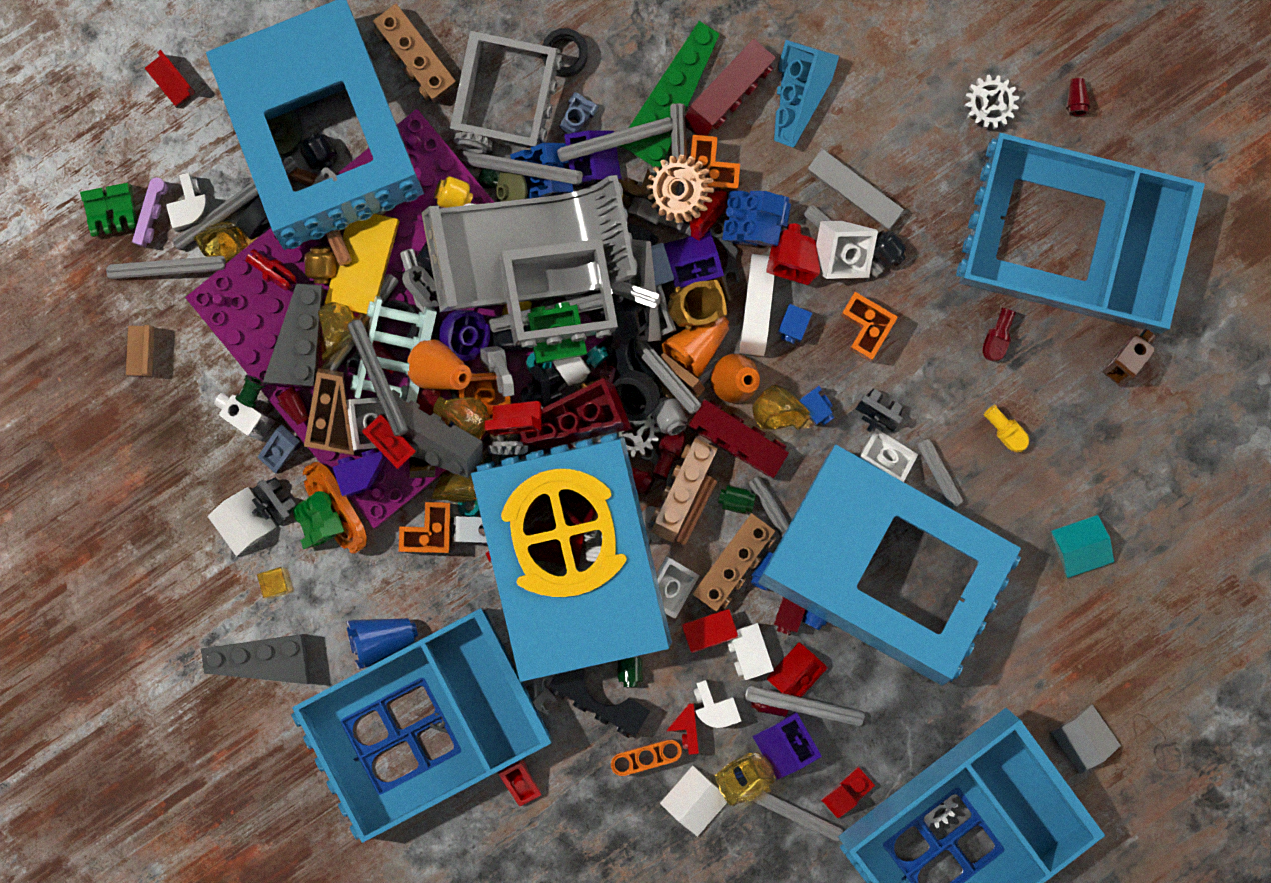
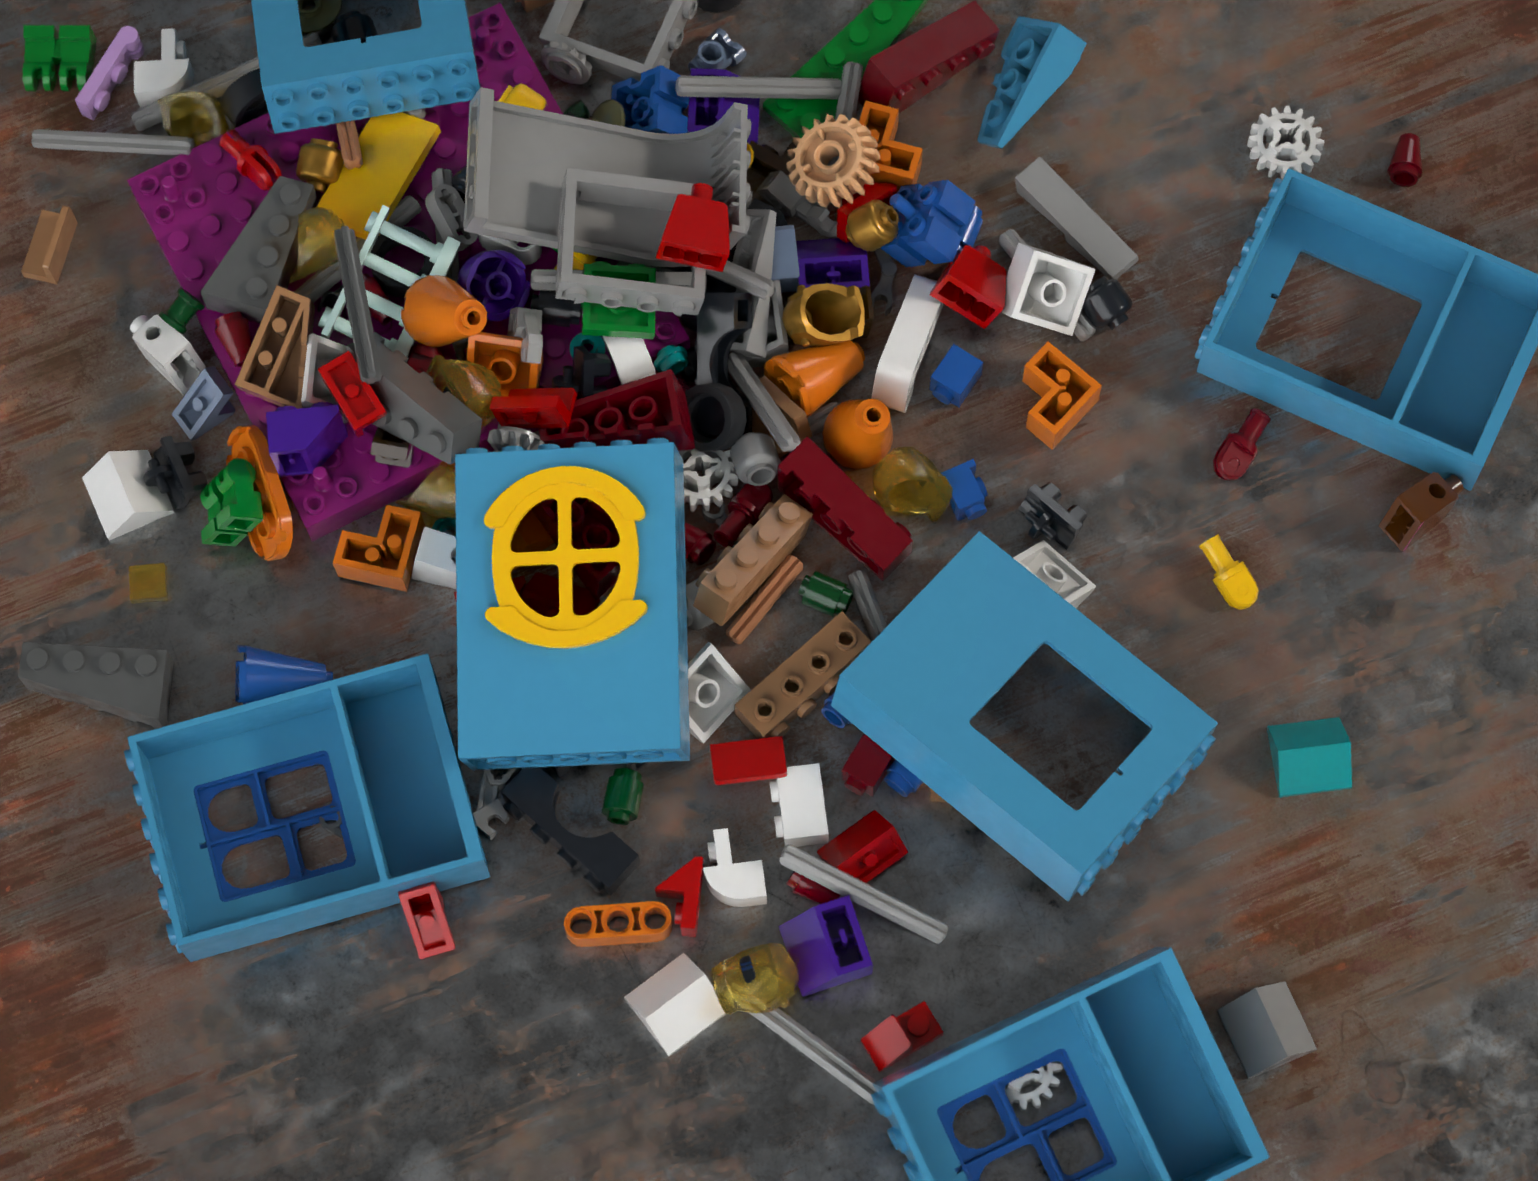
camera: 10 degrees right, 15 degrees down
light grey axle [459,151,583,185] -> none
light grey axle [918,439,963,508] -> none
none -> red torso [655,183,730,272]
none -> pearl gold head [846,200,899,252]

